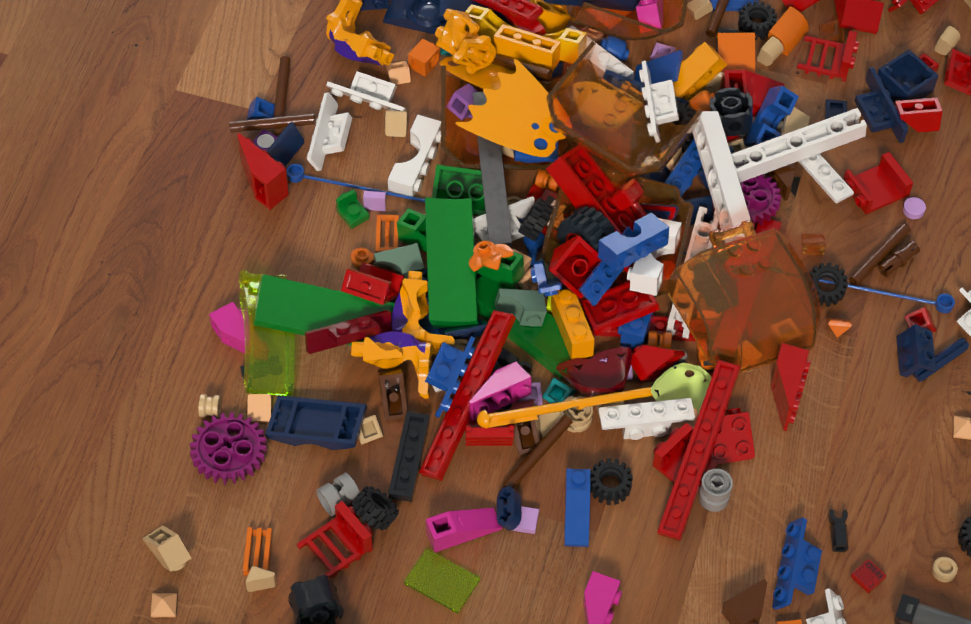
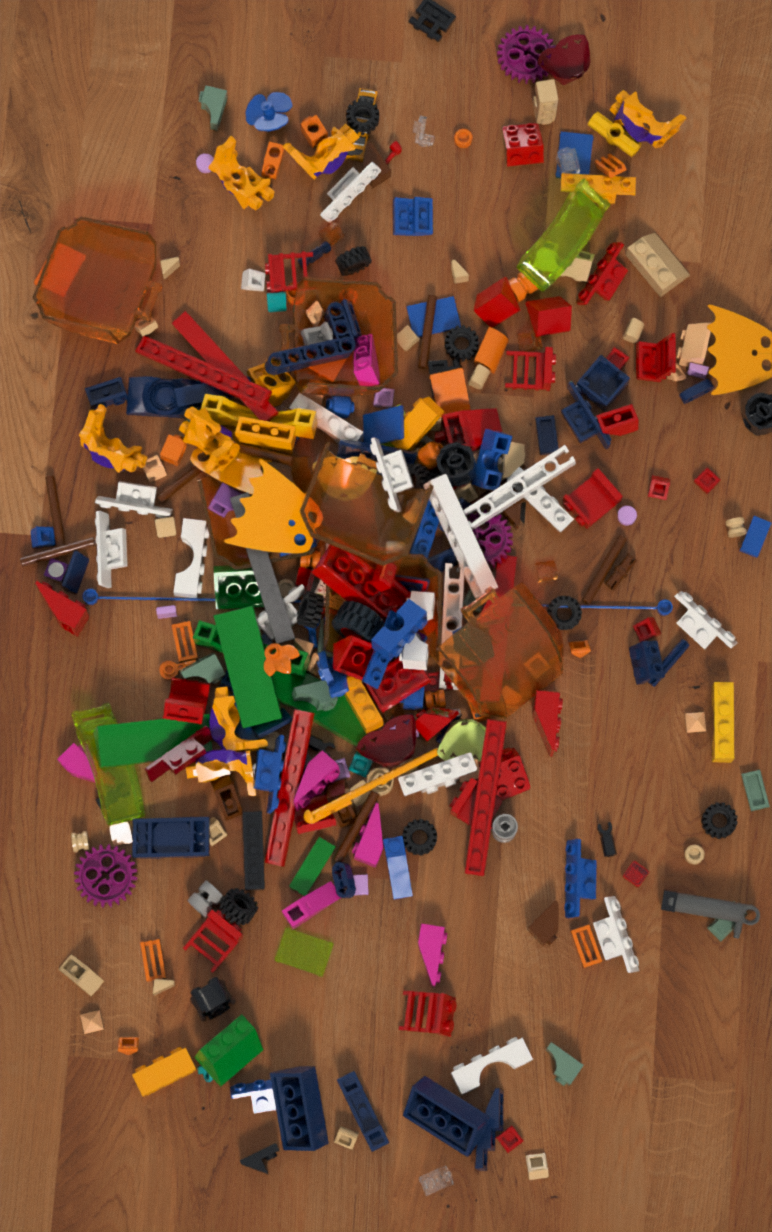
camera: 15 degrees left, 20 degrees up
green bracket [336,189,369,229] -> none
none -> reddish brown piece [156,455,210,504]
none -> green tile [289,837,336,896]
none -> dark pink slope [352,803,383,868]
none -> clear orange slope [382,703,404,722]
none -> red slope [648,475,671,500]

